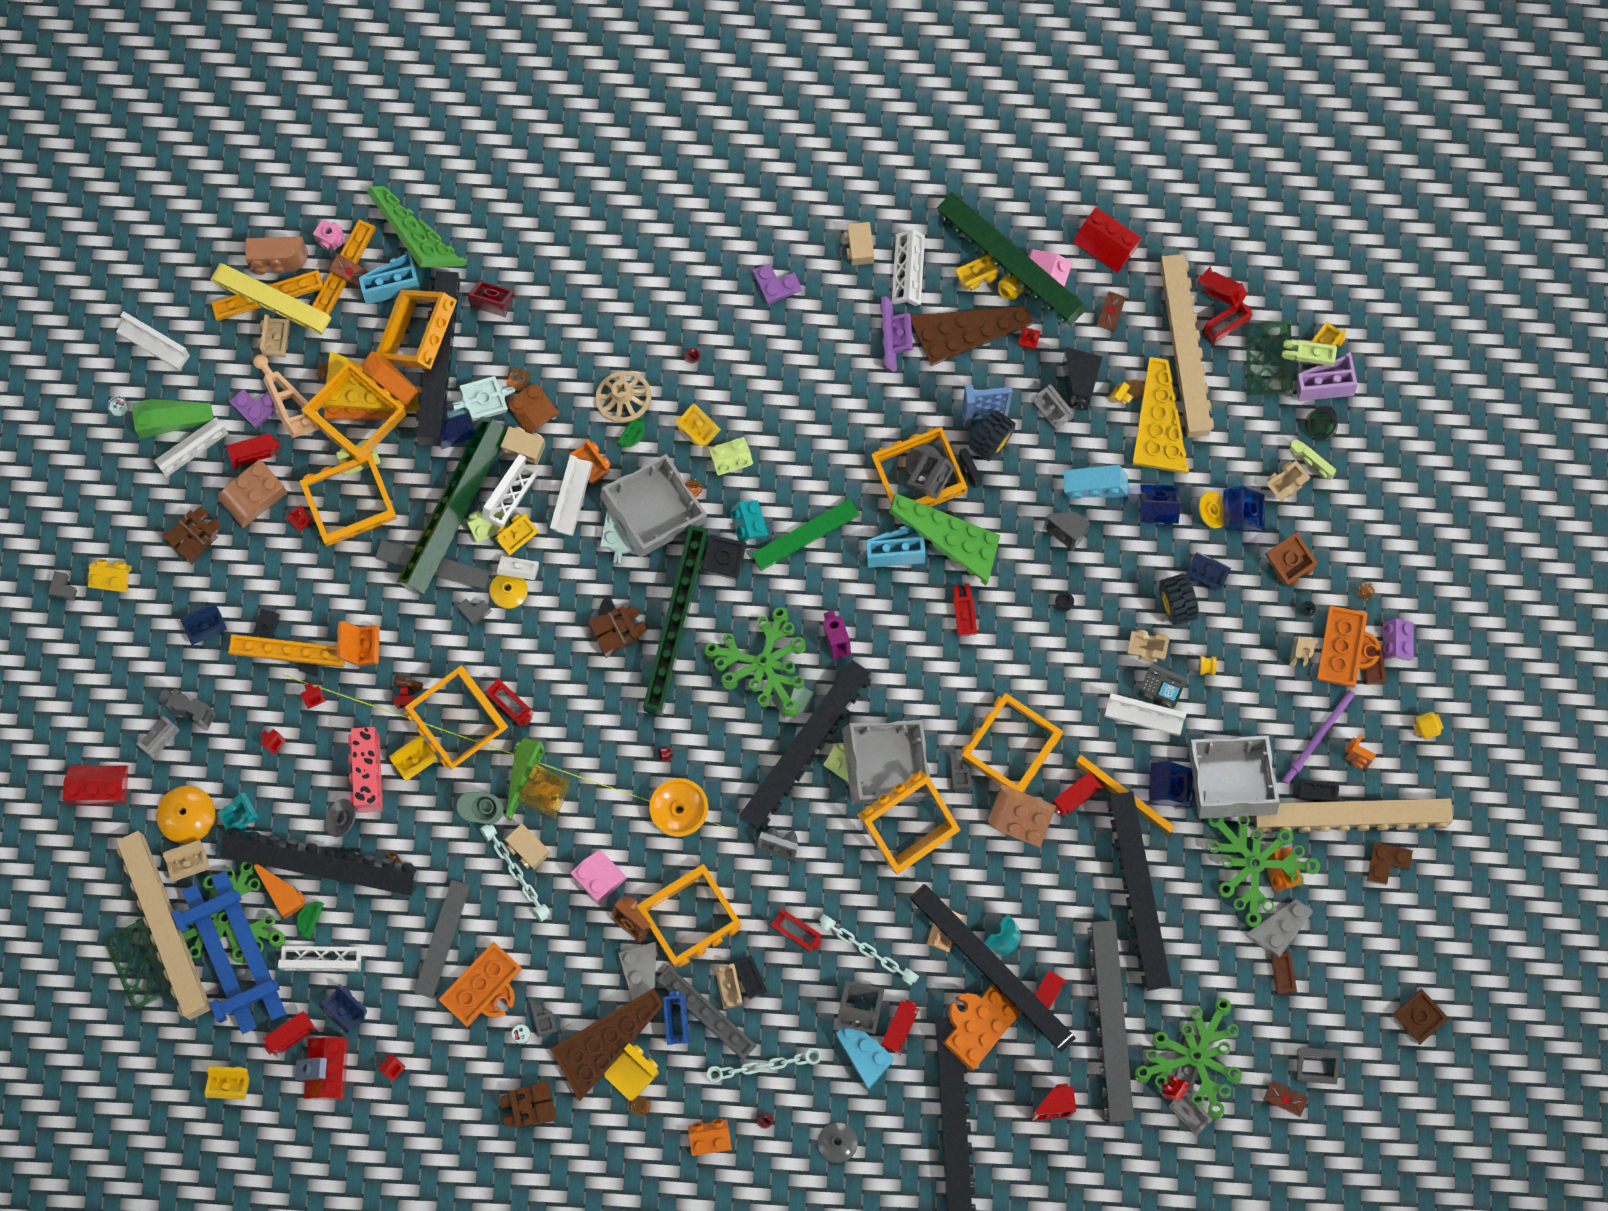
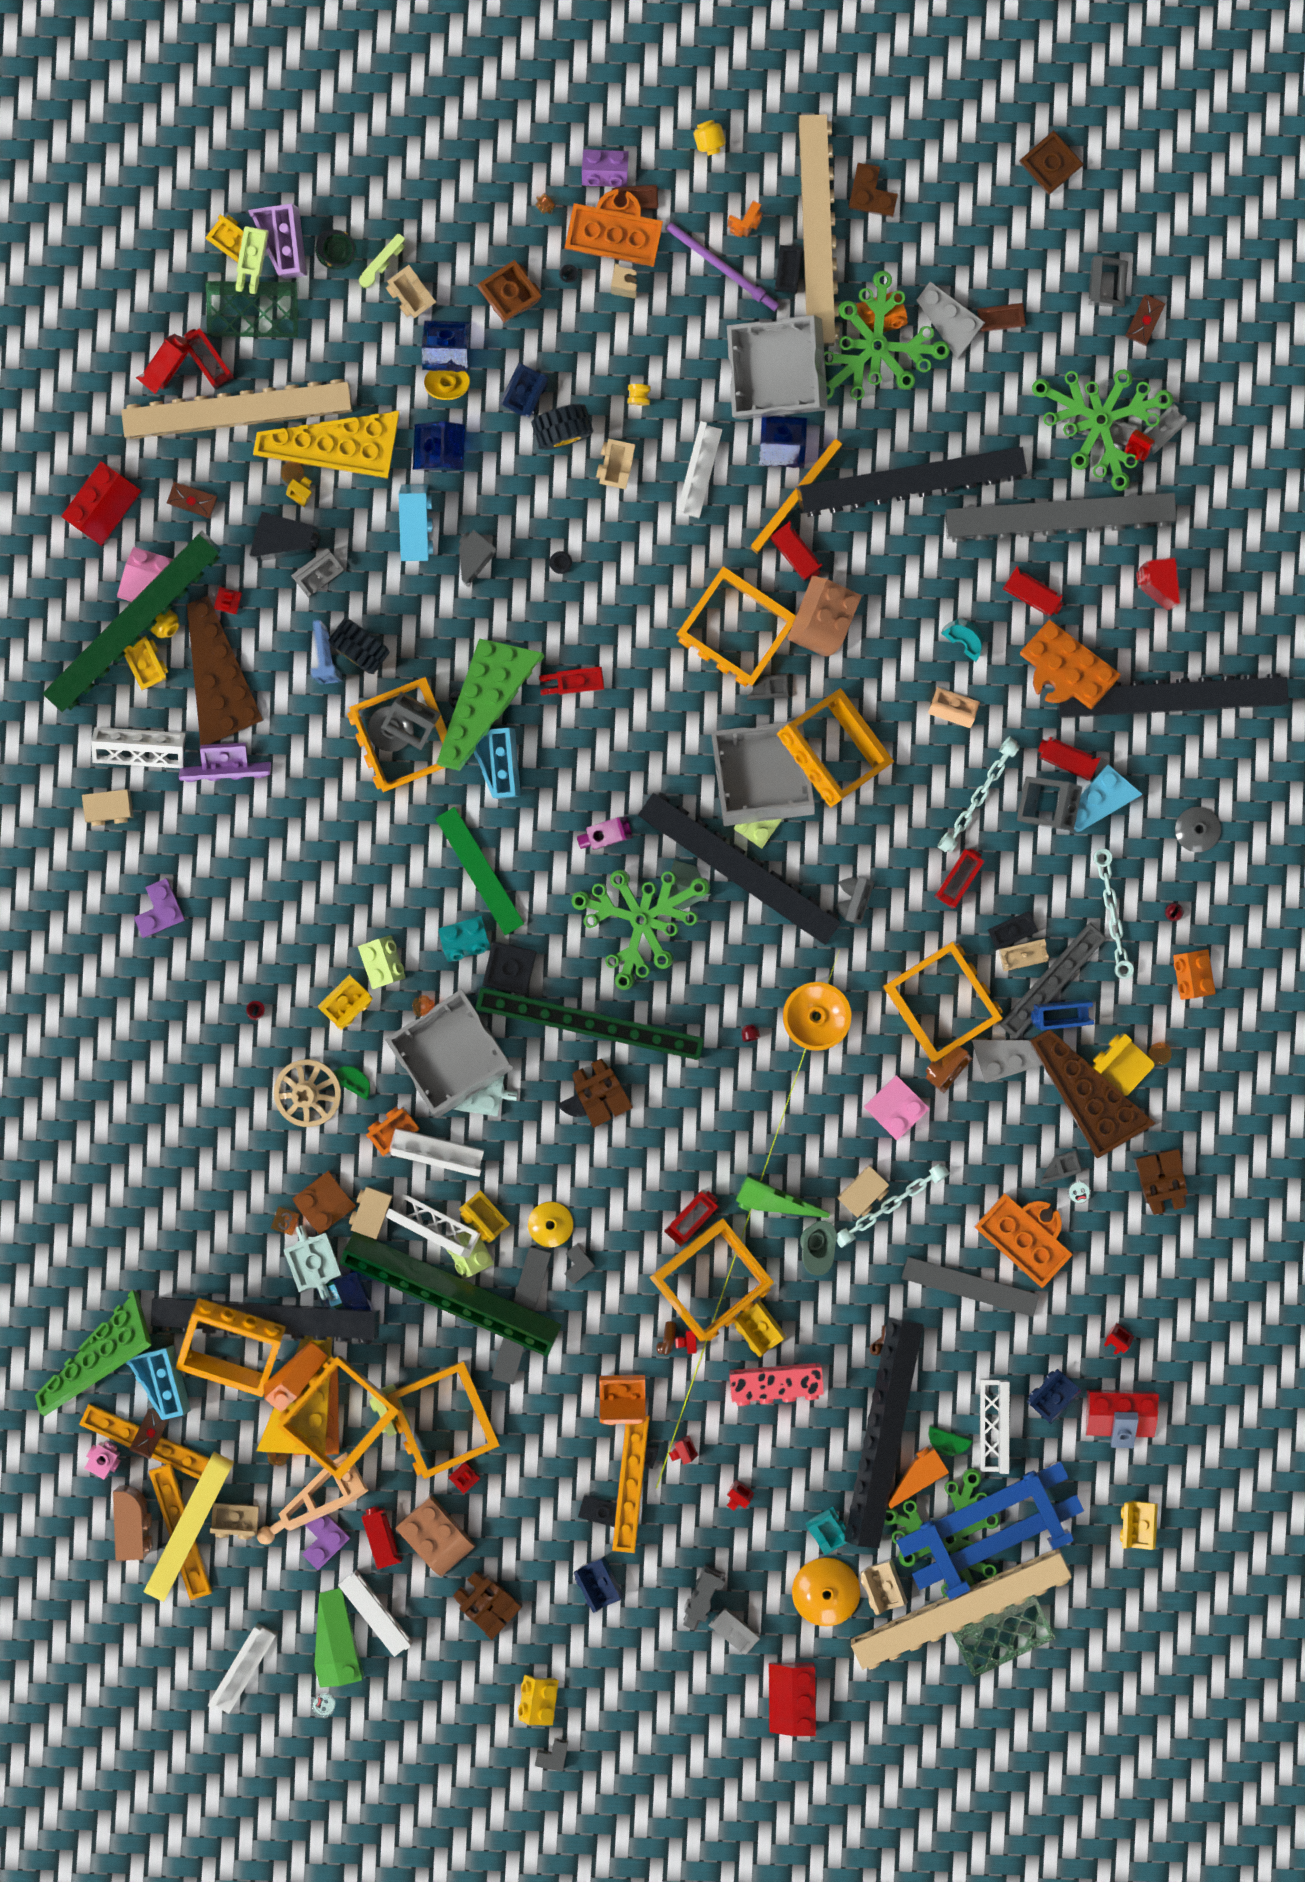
camera: 90 degrees left, 15 degrees up
red window [263,1011,319,1057] -> none
dark grey dish [325,799,356,837] -> none
dark red slope [468,280,515,318] -> none
white plate [497,556,539,580] -> none
clear yellow brick [518,764,572,819] -> none
black beam [910,884,1076,1053] -> none
black plate [959,447,982,488] -> none
dark grey slope [1138,663,1187,708] -> none

